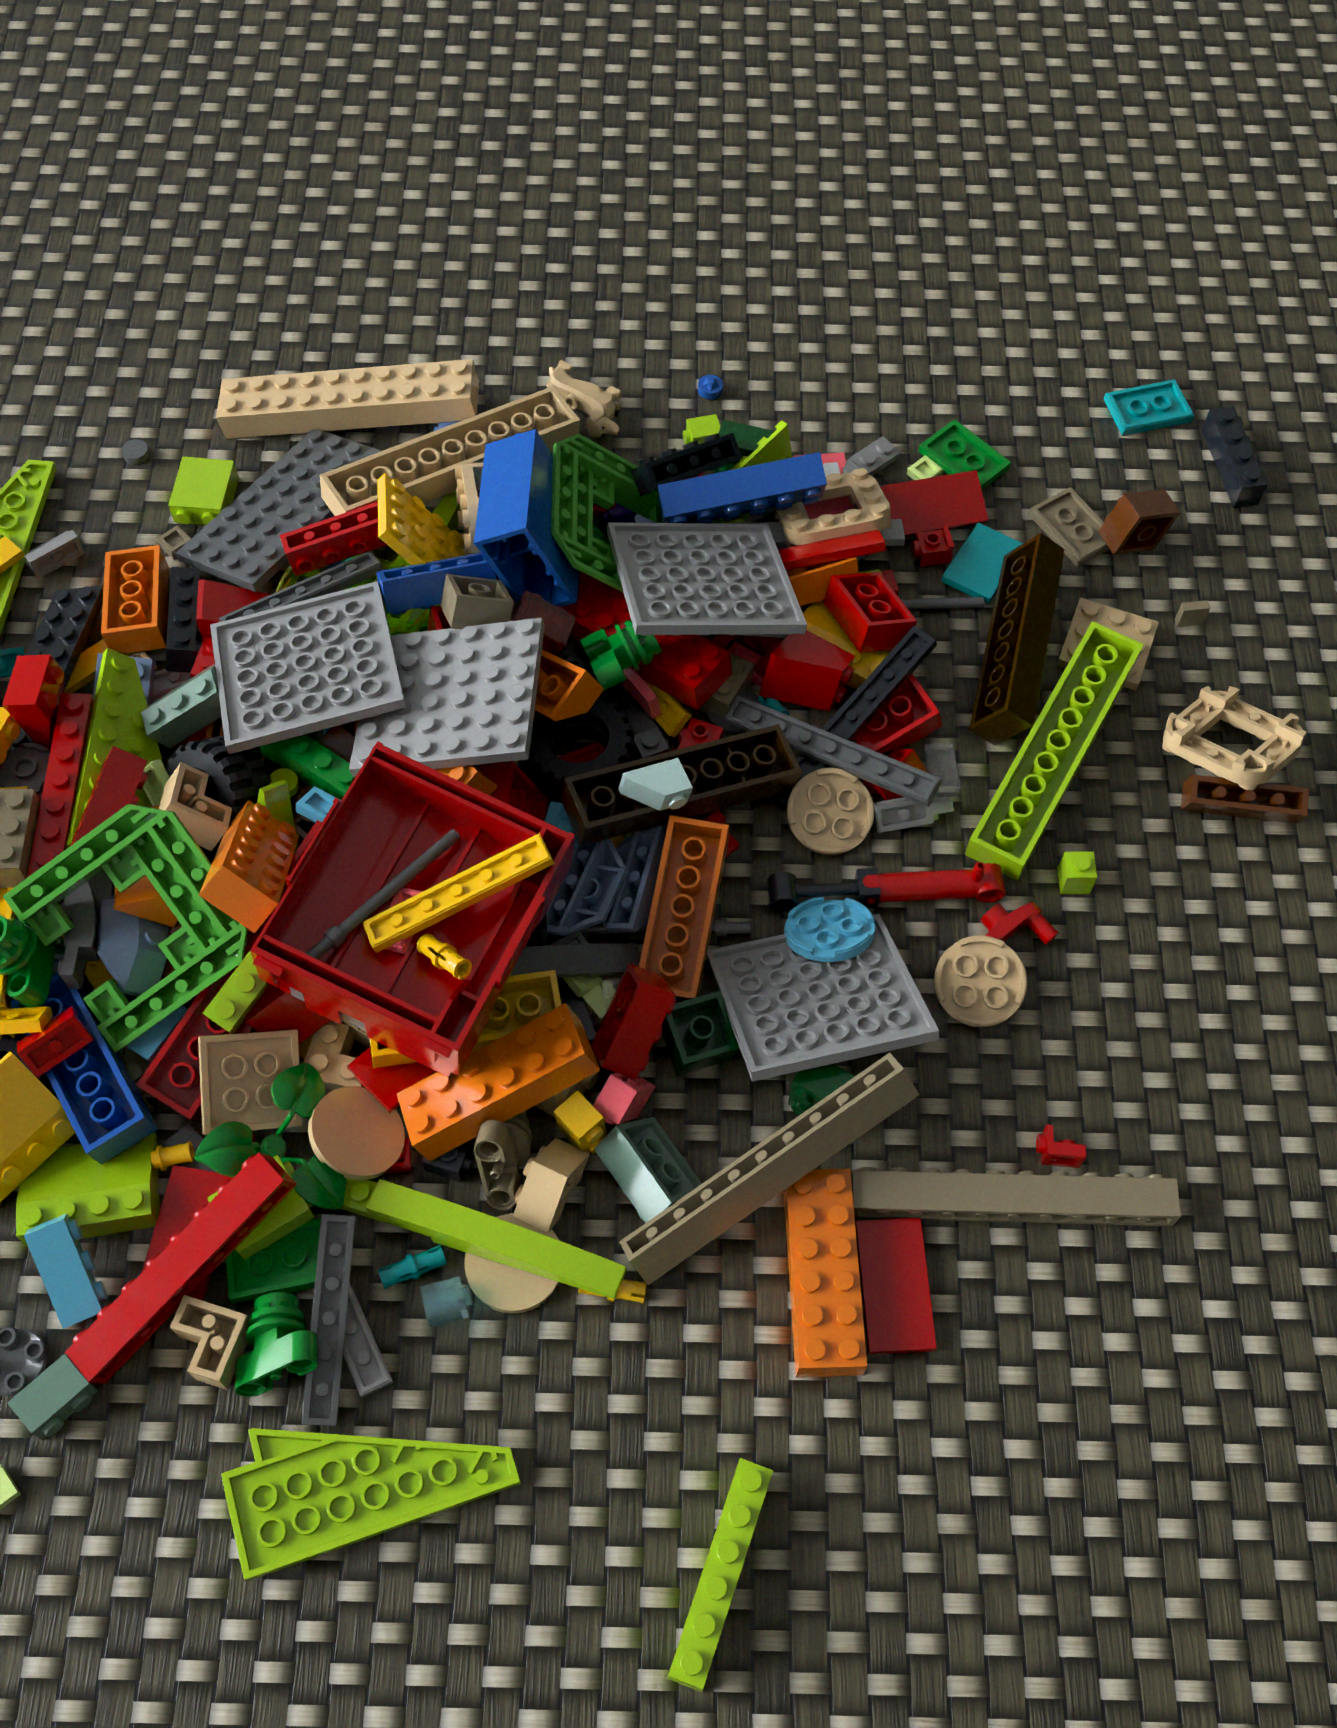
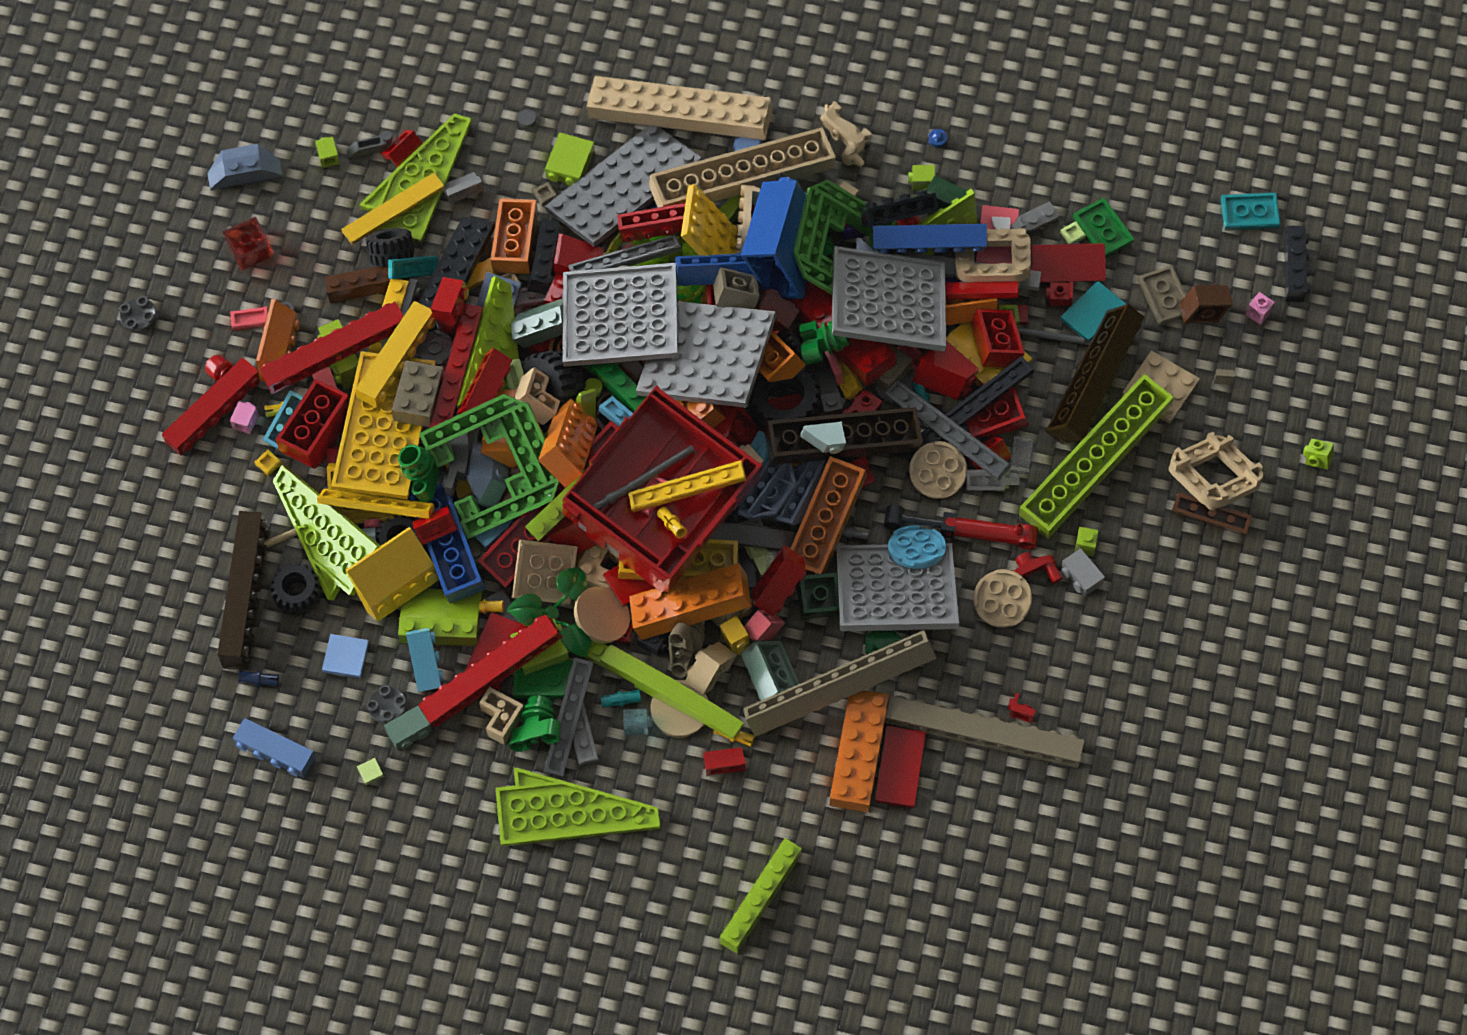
camera: 15 degrees right, 5 degrees up
none -> red panel [703,747,746,776]
none -> light grey brick [1061,548,1105,597]
none -> bright pink brick [1246,292,1275,325]

